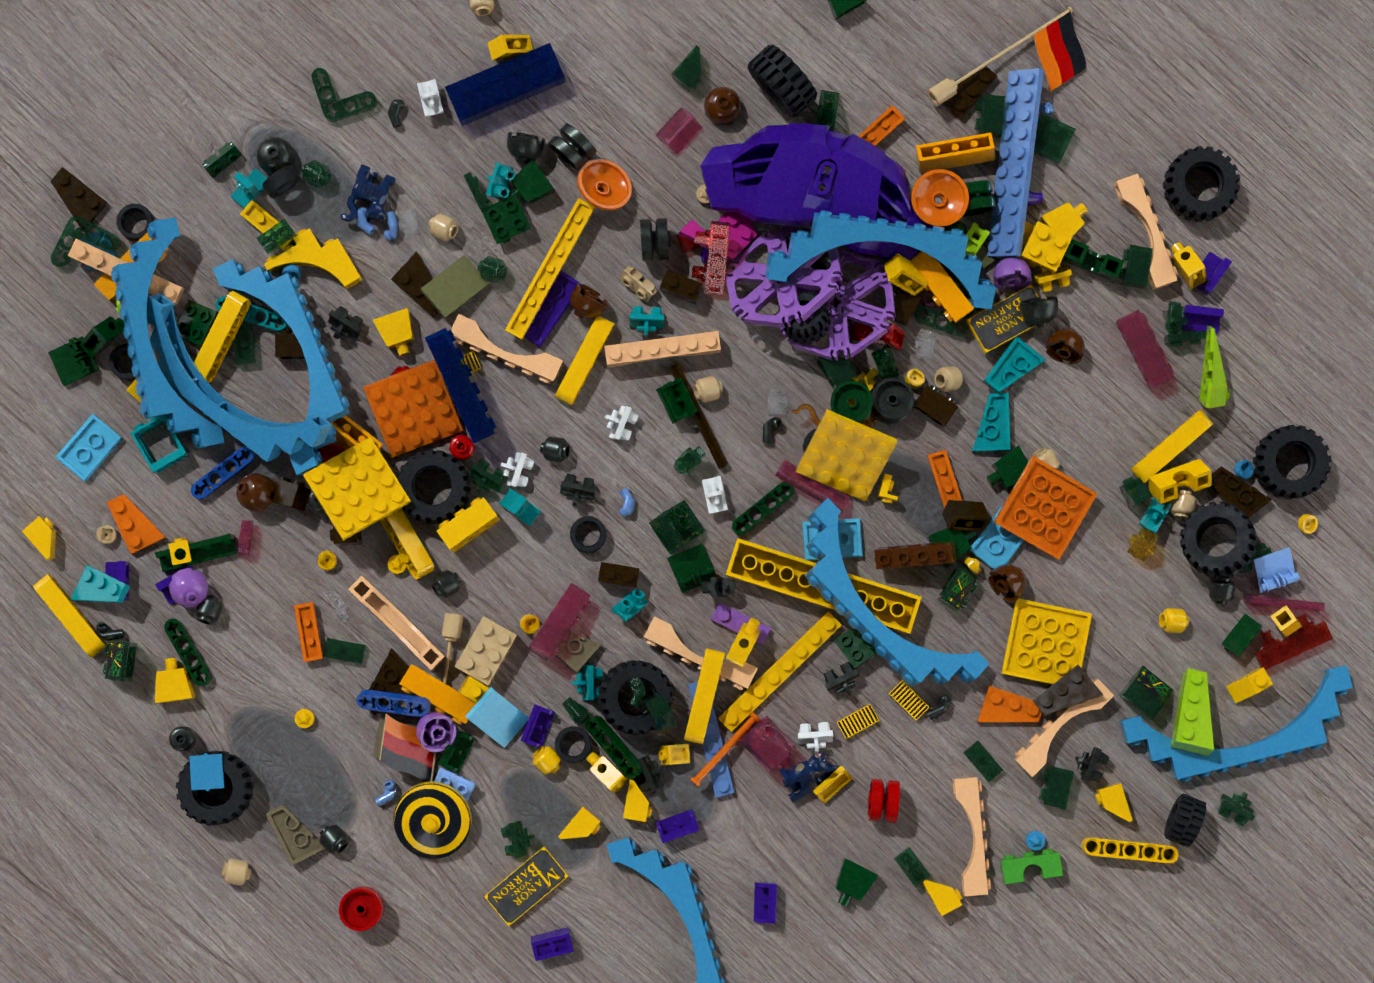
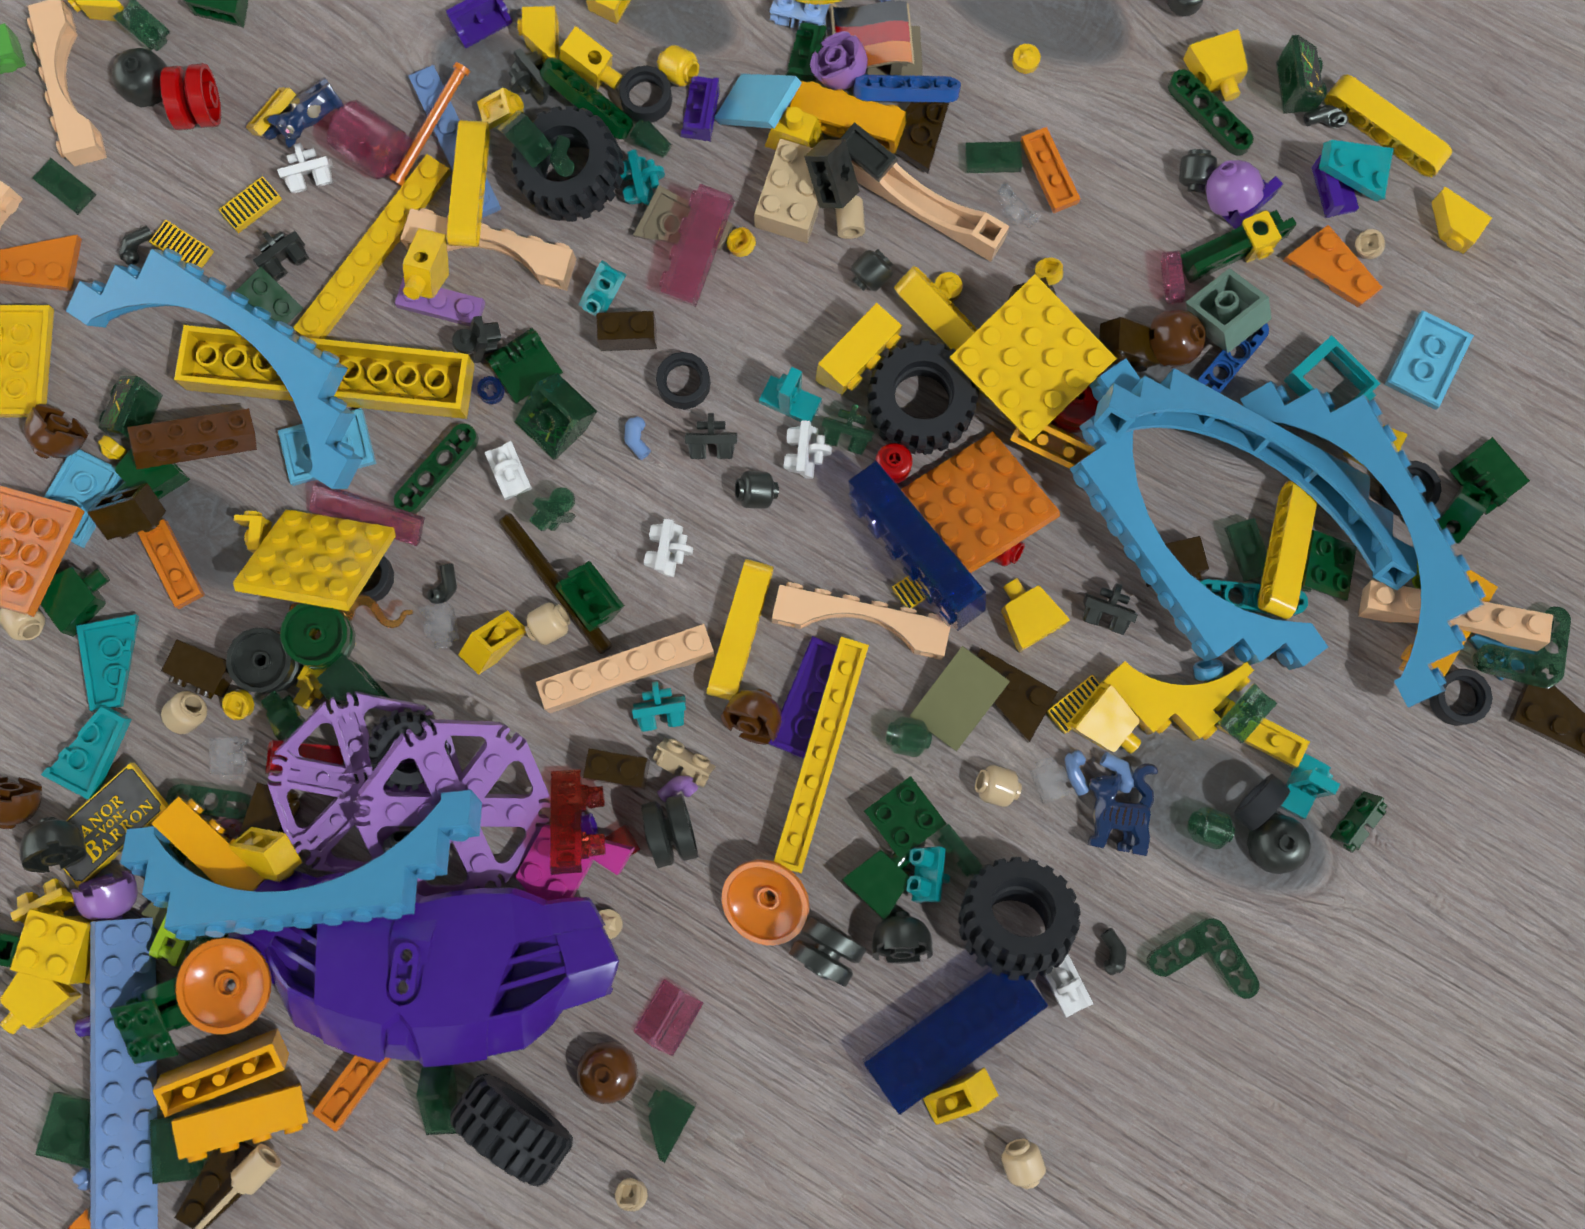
camera: 170 degrees right, 5 degrees down
none -> dark green hinge [110,996,178,1064]
none -> pearl dark grey cylinder [112,48,168,107]
none -> light orange brick [171,1083,309,1163]
none -> yellow slope [458,610,526,675]
none -> clear blue bush [477,376,505,405]
none -> tan tile [615,1178,647,1212]
none -> medium lavender arm [657,776,698,802]
none -> pearl dark grey brick [804,140,860,208]
none -> pearl dark grey tile [839,122,898,182]
none -> black tyre [958,857,1081,981]
none -> tile [1046,675,1100,734]
none -> yellow torso [1066,683,1141,754]
none -> sand green brick [1186,268,1272,353]

